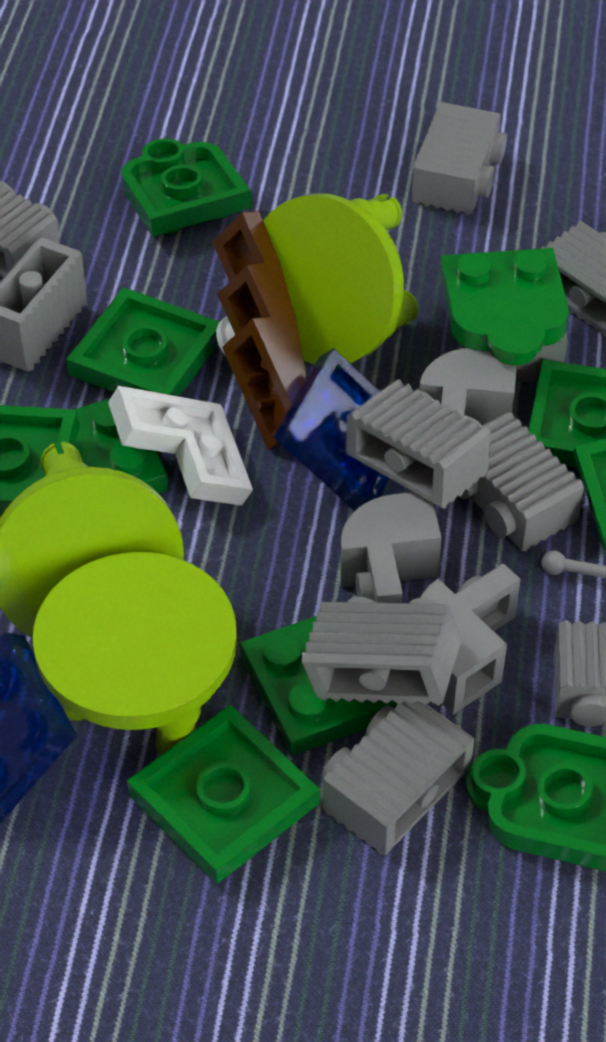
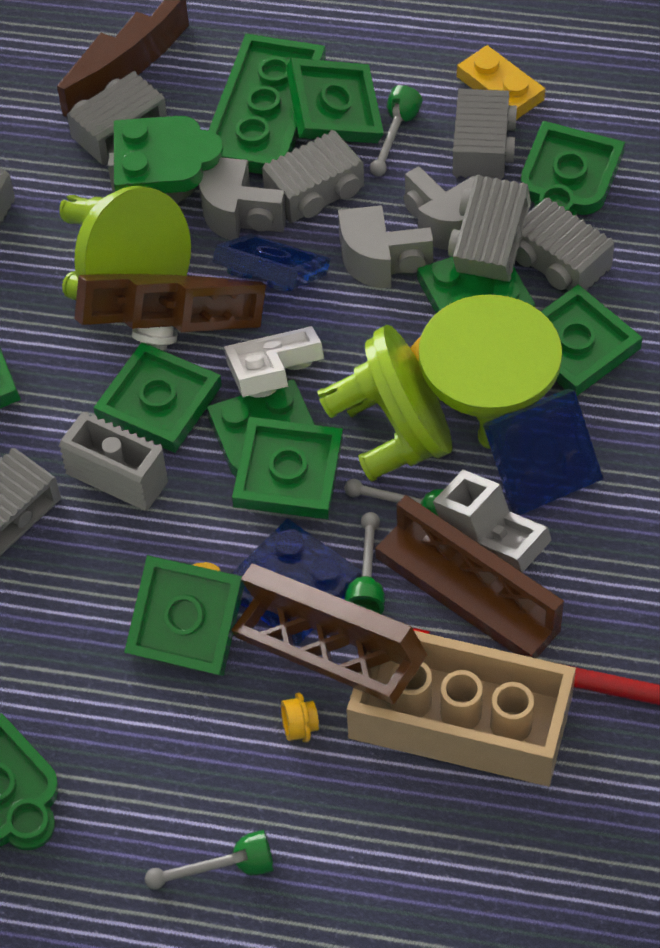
camera: 85 degrees left, 5 degrees up
light grey brick [346,379,491,509] -> none

